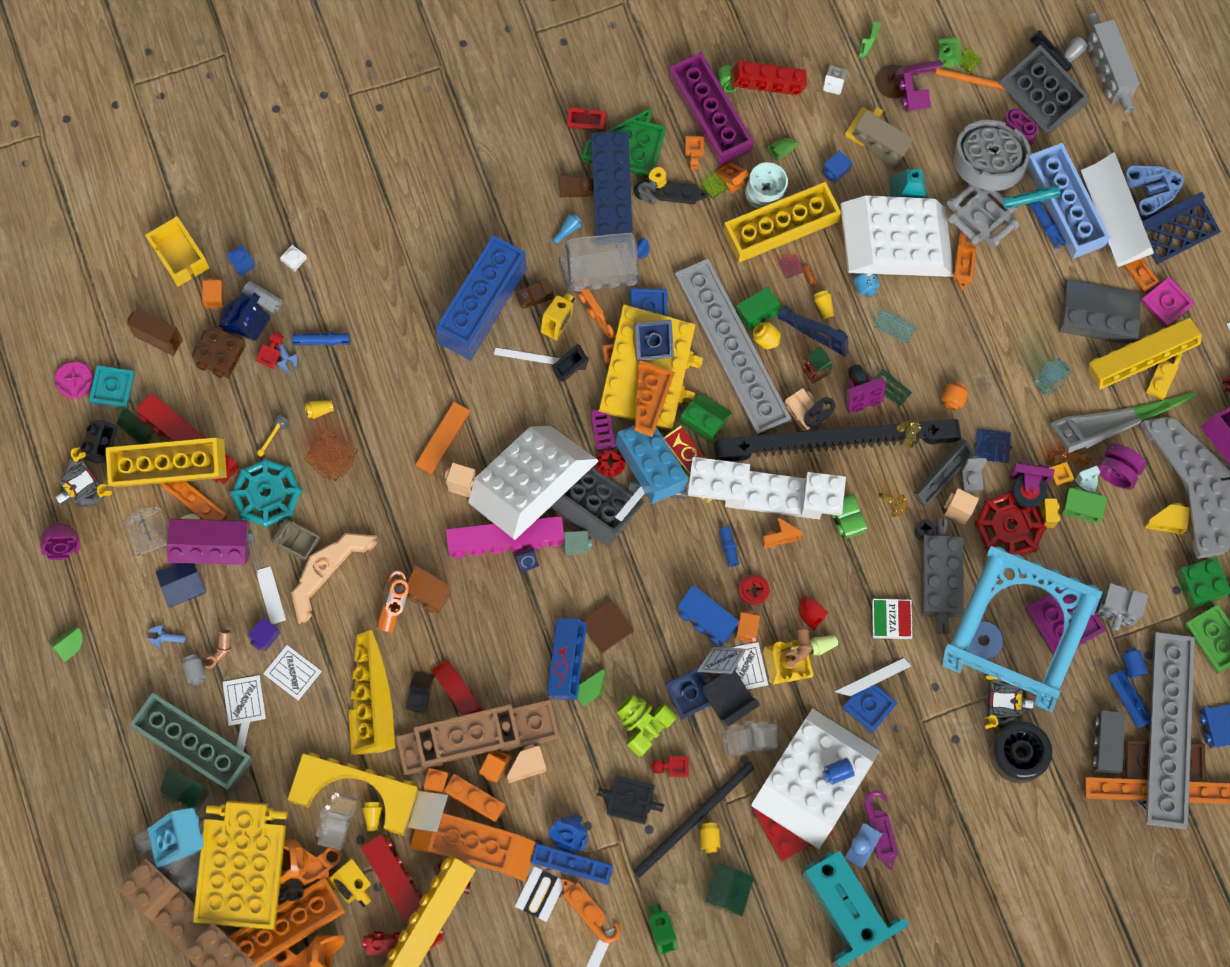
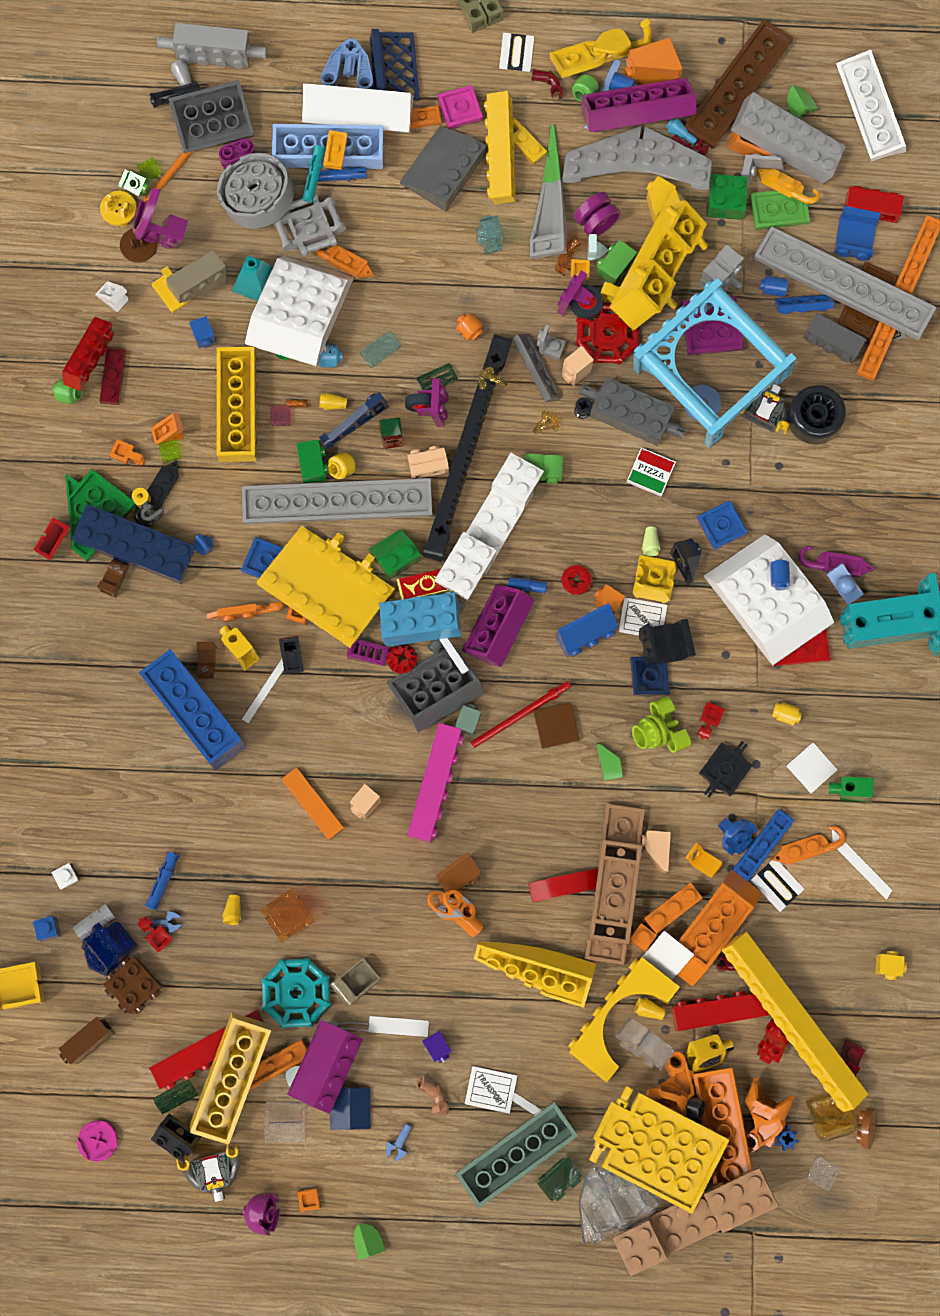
camera: 70 degrees left, 5 degrees up
teal plate [89,365,136,409] -> none
medium azure slope [147,808,204,868] -> none
light grey brick [182,655,206,686] -> none
orange brick [202,278,224,308] -> none
hinge [257,413,290,456] -> none
white sticker [263,645,322,700] -> none
light nougat helmet [291,533,377,624] -> none
black slope [405,671,435,714] -> none
white slope [468,426,598,540] -> none
orange brick [479,749,511,782] -> none
dark blue tile [515,548,539,573] -> none
blue brick [547,619,587,700] -> none
dark azure cone [552,214,582,245] -> none
clear windscreen [558,233,640,291] -> none
dark blue slope [633,320,674,361] -> none
black piece [633,762,755,878] -> none
orange wing [634,360,675,437] -> none
magenta brick [668,53,753,166] -> none
white sticker [697,647,747,674] -> none
clear green slope [704,863,754,917] -> none
clear brick [721,720,780,756] -> none
light aqua wheel [745,162,788,209] -> none
orange slope [762,518,802,548] -> none
bright green brick [765,138,799,162] -> none
nougat piece [784,629,812,668] -> none
red brick [798,596,828,630] -> none
black beam [804,397,836,428] -> none
white sticker [835,658,911,696] -> none
bright green slope [859,21,881,59] -> none
clear blue piece [974,429,1012,463] -> none
none -> yellow plate [100,191,137,227]
none -> dark red plate [100,348,126,405]
none -> orange tile [297,1188,321,1212]
none -> light orange plate [323,130,348,170]
none -> magenta slope [462,585,535,667]
none -> red bar [470,681,571,748]
none -> yellow piece [610,189,708,330]
none -> black slope [670,538,701,586]
none -> light orange bracket [686,843,723,878]
none -> white sticker [787,743,837,793]

